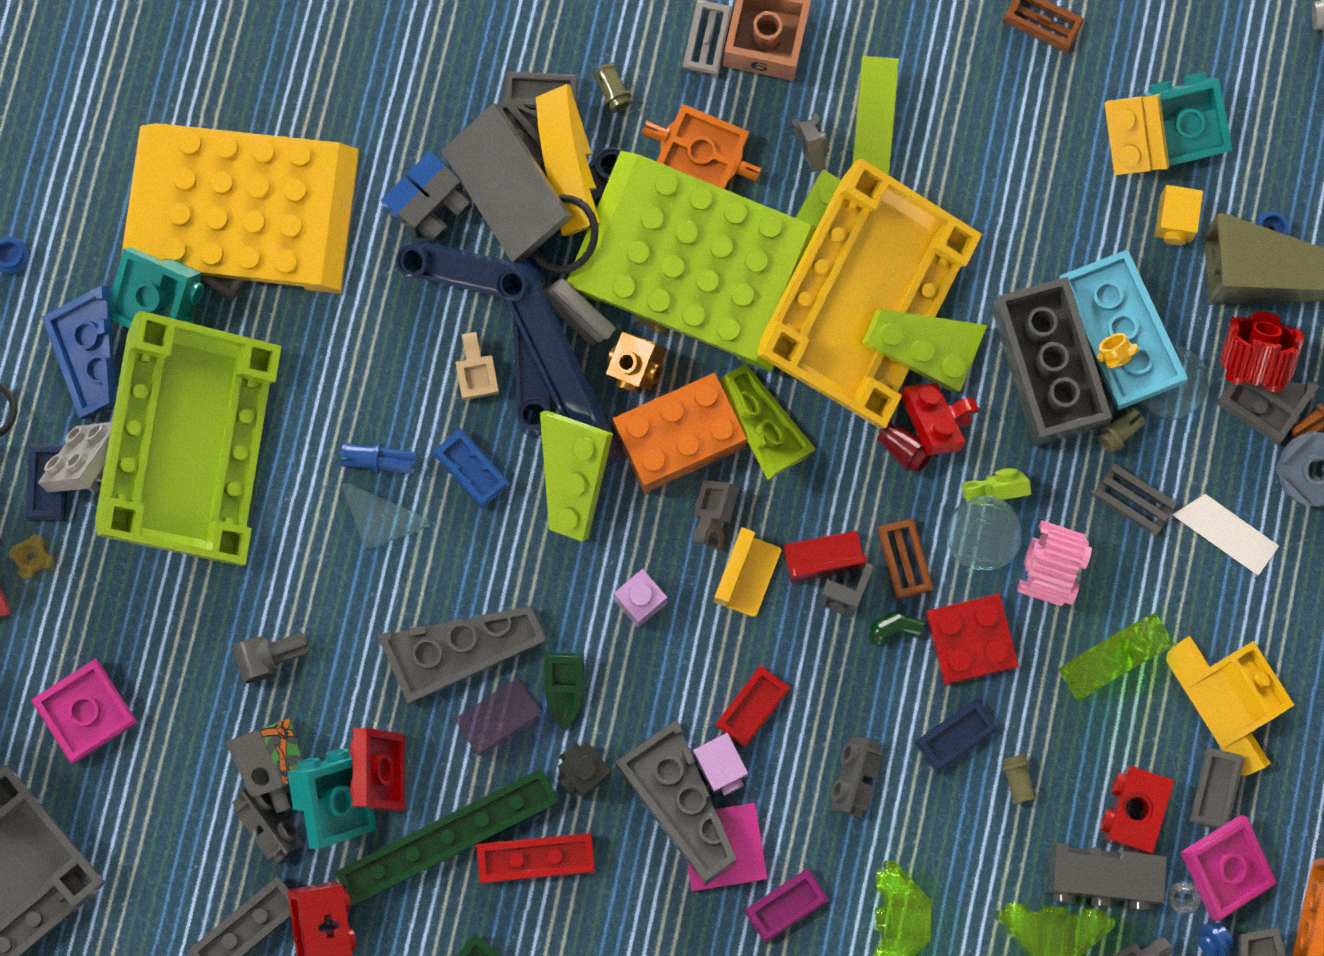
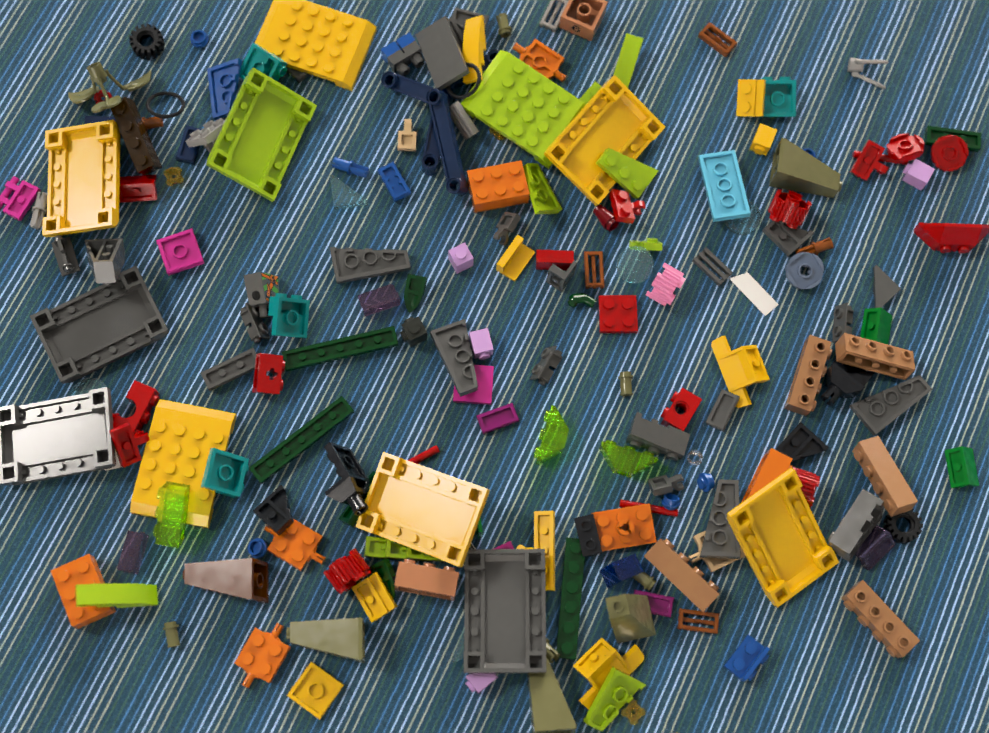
camera: 10 degrees right, 5 degrees down
dark grey axle [232,633,309,684] -> none
red plate [350,728,405,811] -> none
red plate [476,833,595,884] -> none
lime wing [540,410,613,542] -> none
brick [606,332,667,393] -> none
red tile [715,665,791,749] -> none
dark grey plate [792,113,829,172] -> none
dark blue tile [914,698,998,773] -> none
dark grey brick [991,277,1112,446] -> none
clear neon green slope [1058,613,1175,702] -> none
yellow plate [1097,333,1139,368] -> none
olive pin [1097,406,1146,453] -> none
dark pink plate [1180,816,1277,921] -> none

